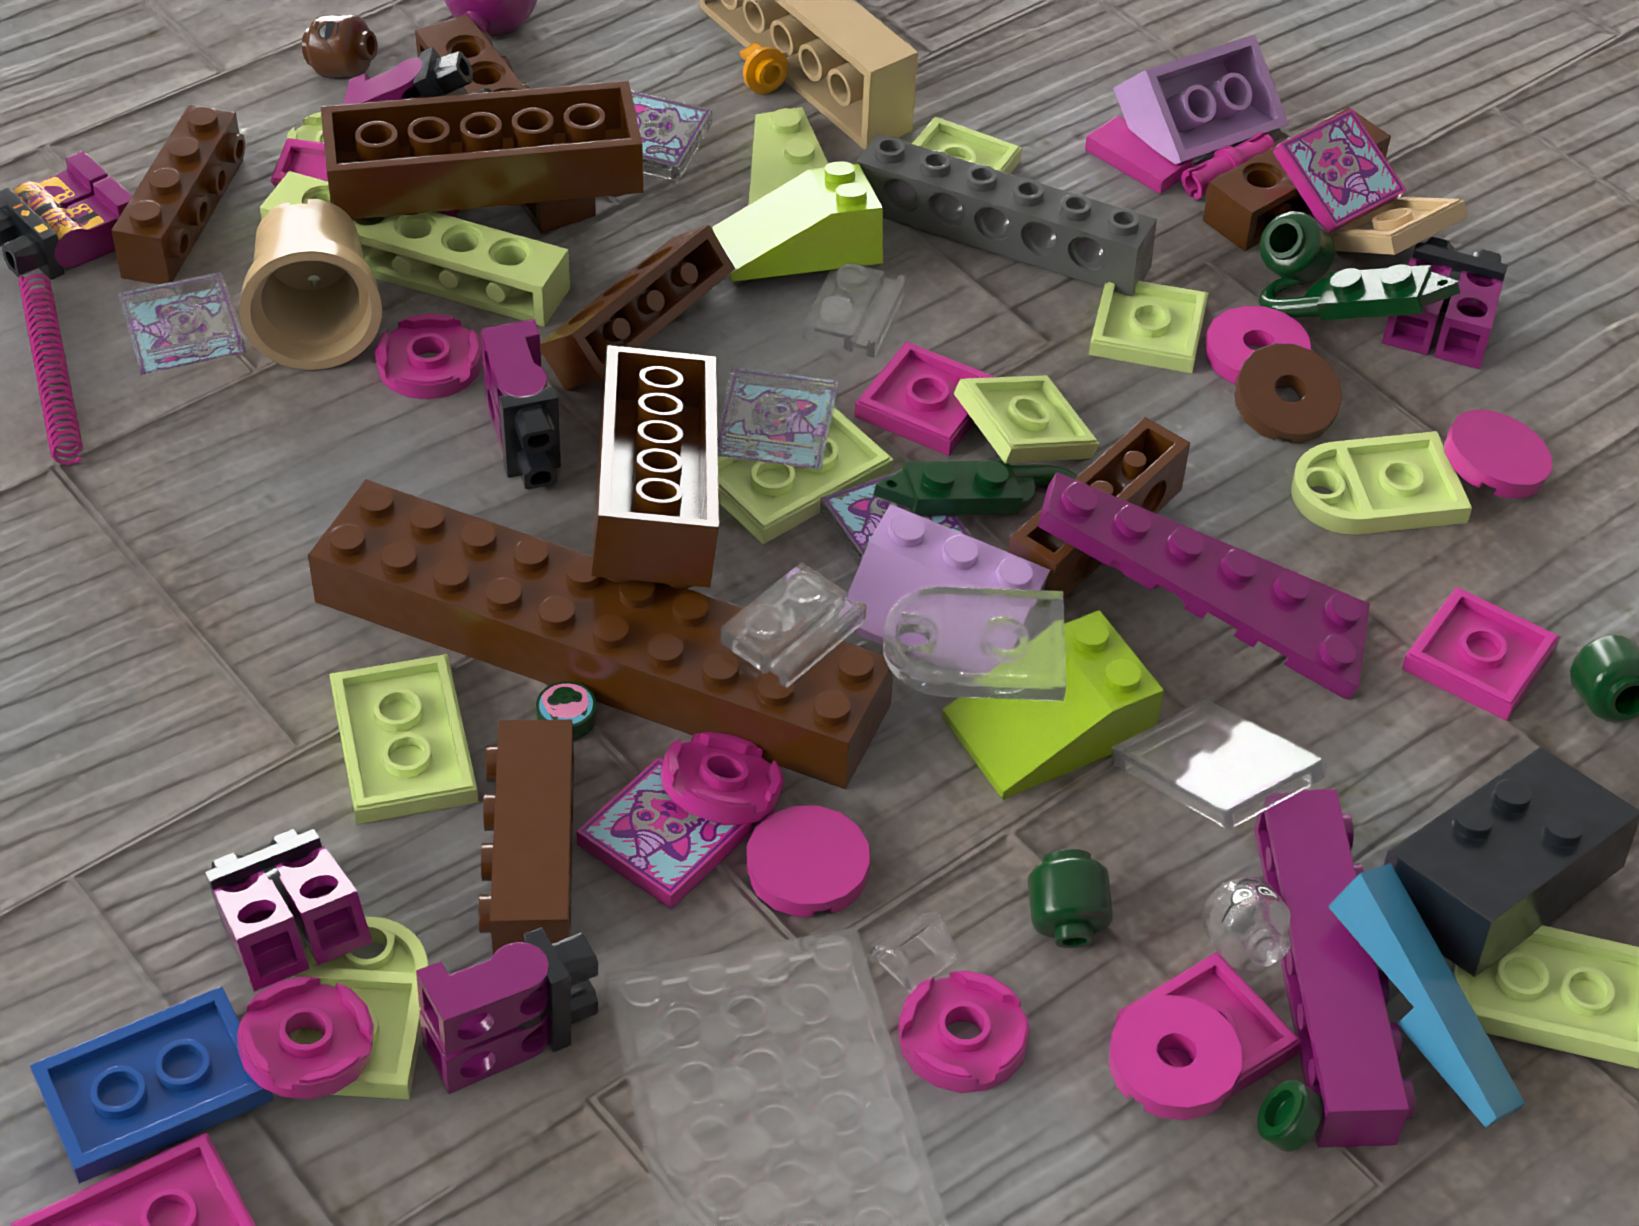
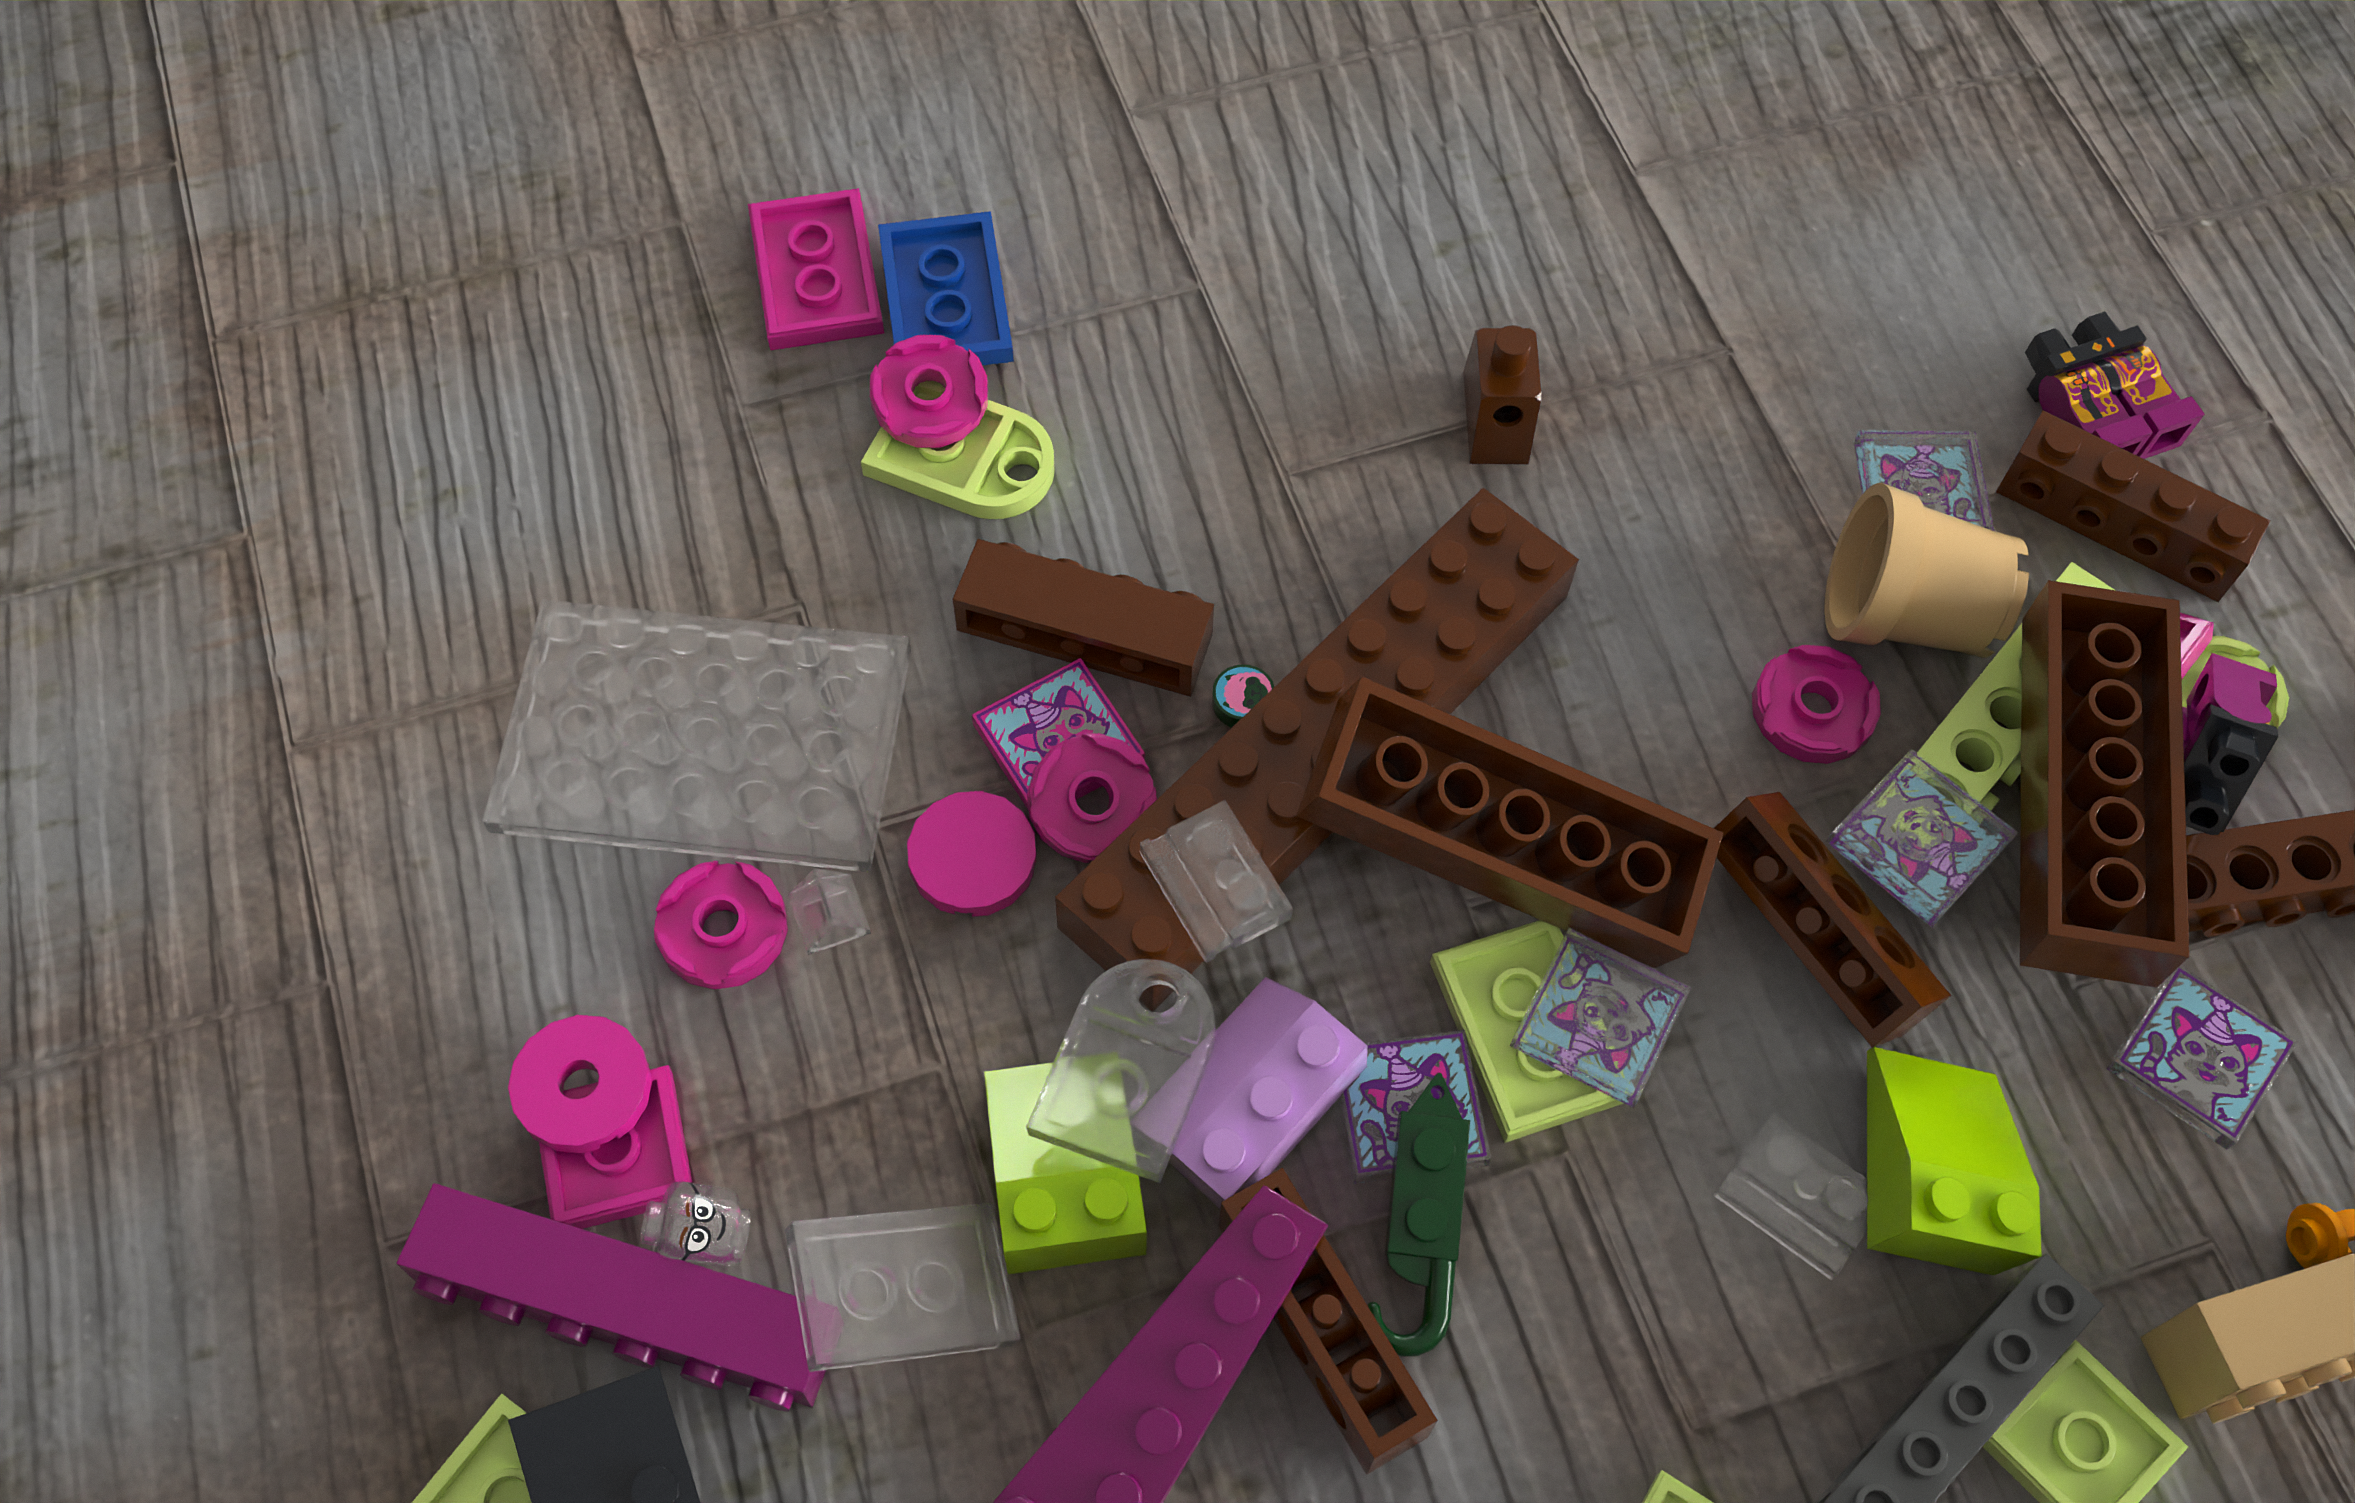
camera: 110 degrees right, 15 degrees up
dark pink piece [18,274,83,465] -> none
magenta hips [205,829,373,992] -> none
yellowish green tile [329,654,479,825] -> none
magenta hips [416,927,598,1094] -> none
hips [481,319,561,490] -> none
yellowish green wing [748,107,828,206] -> none
dark pink tile [854,341,994,456] -> none
yellowish green tile [954,375,1099,464] -> none
dark green head [1028,849,1113,948] -> none
dark green tile [1257,1080,1323,1152] -> none
dark azure slope [1328,863,1525,1128] -> none
none -> reddish brown torso [1463,325,1541,464]
none -> clear tile [1826,749,2018,927]

